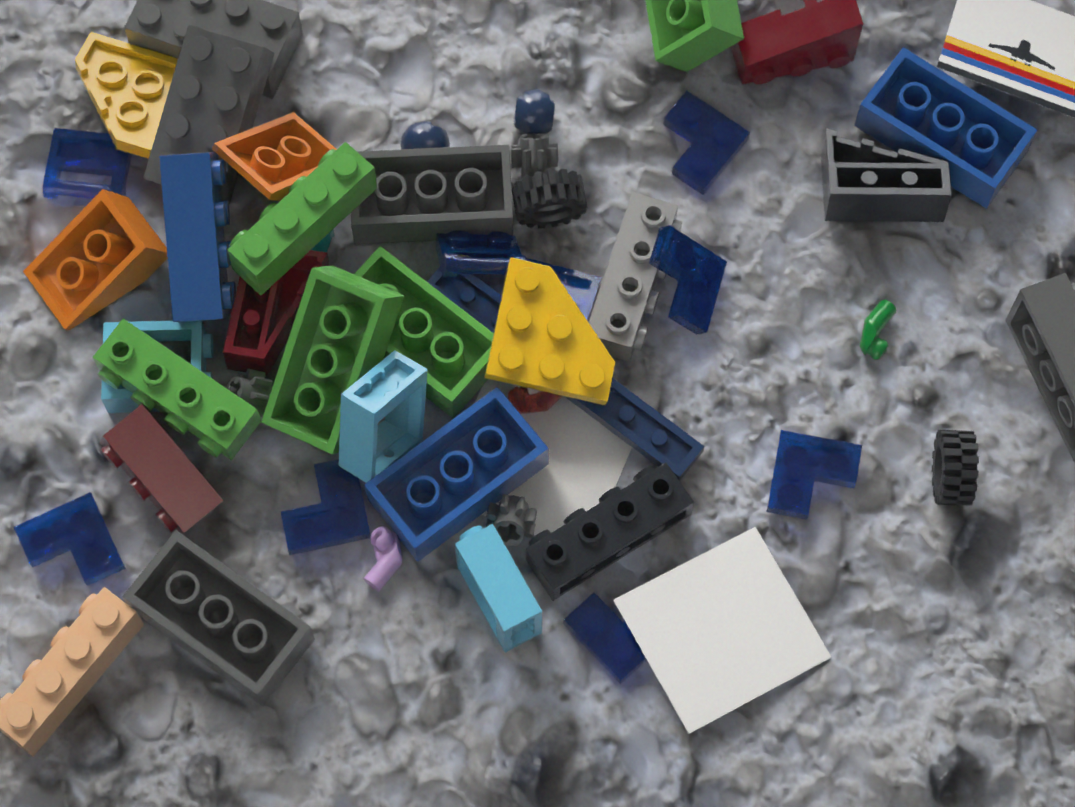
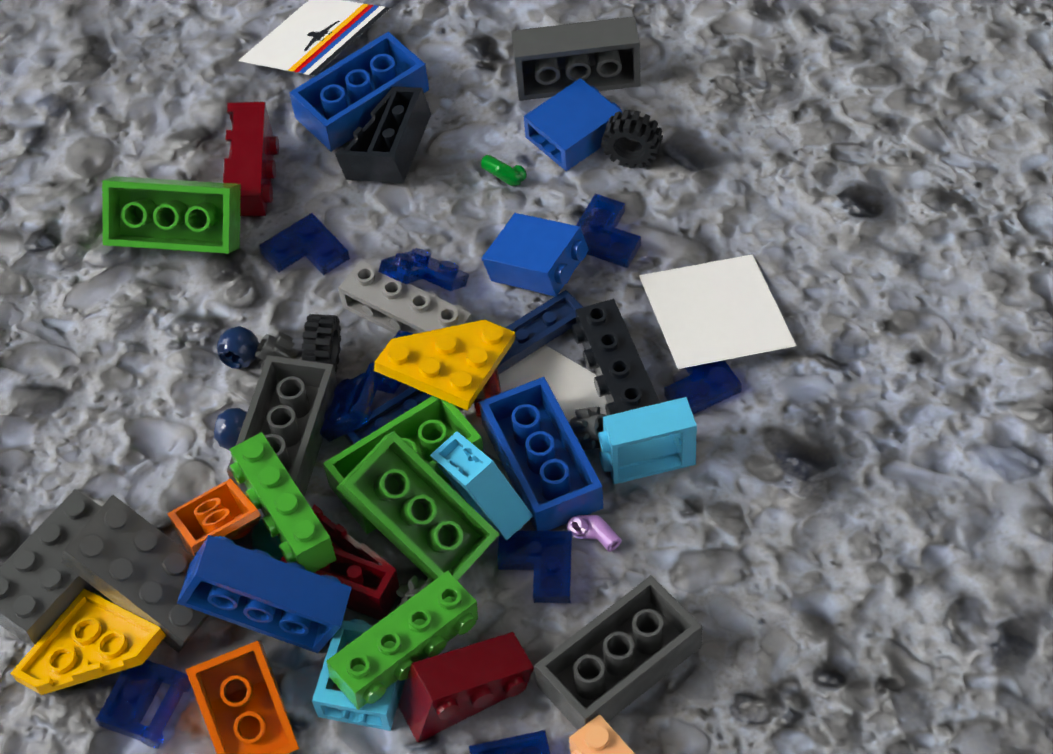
camera: 70 degrees left, 15 degrees down
none -> blue brick [481,213,589,296]
none -> blue brick [524,78,623,172]

